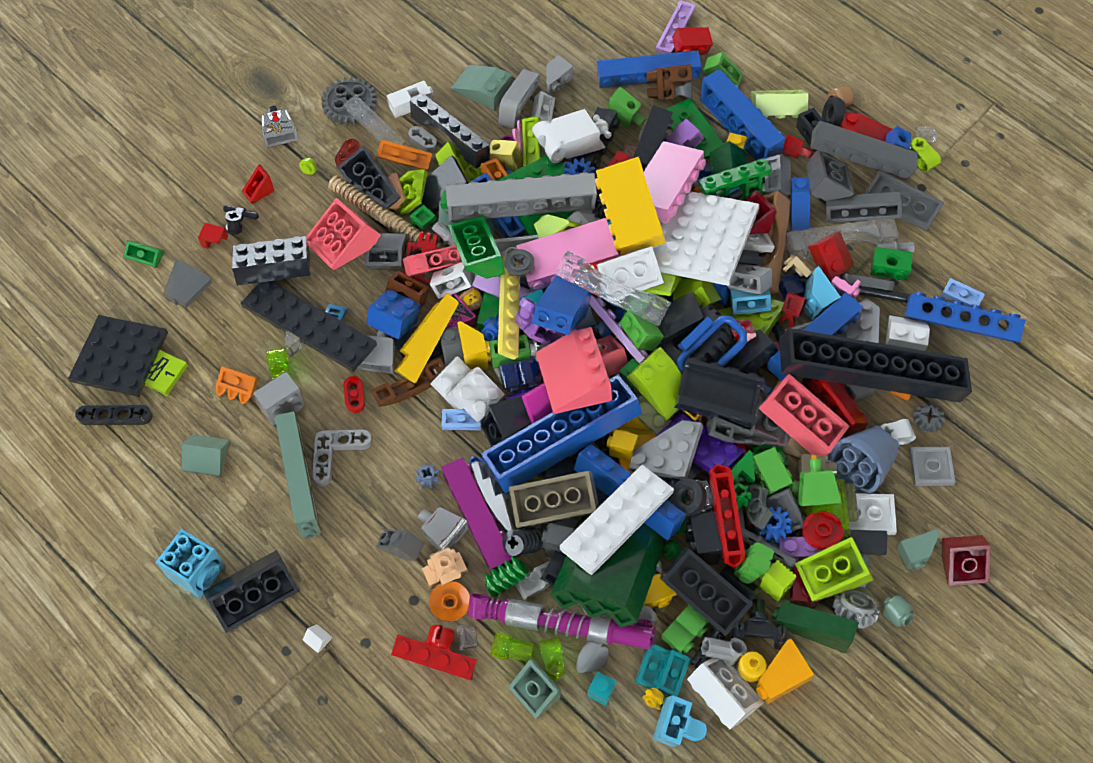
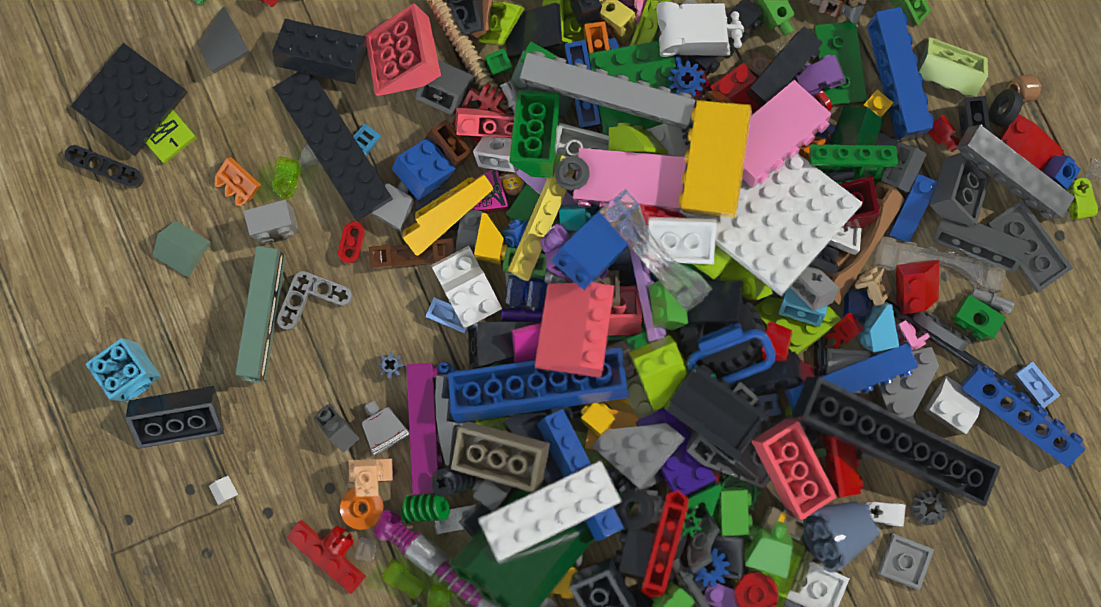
camera: 20 degrees right, 20 degrees up
green plate [662,540,682,560] -> none

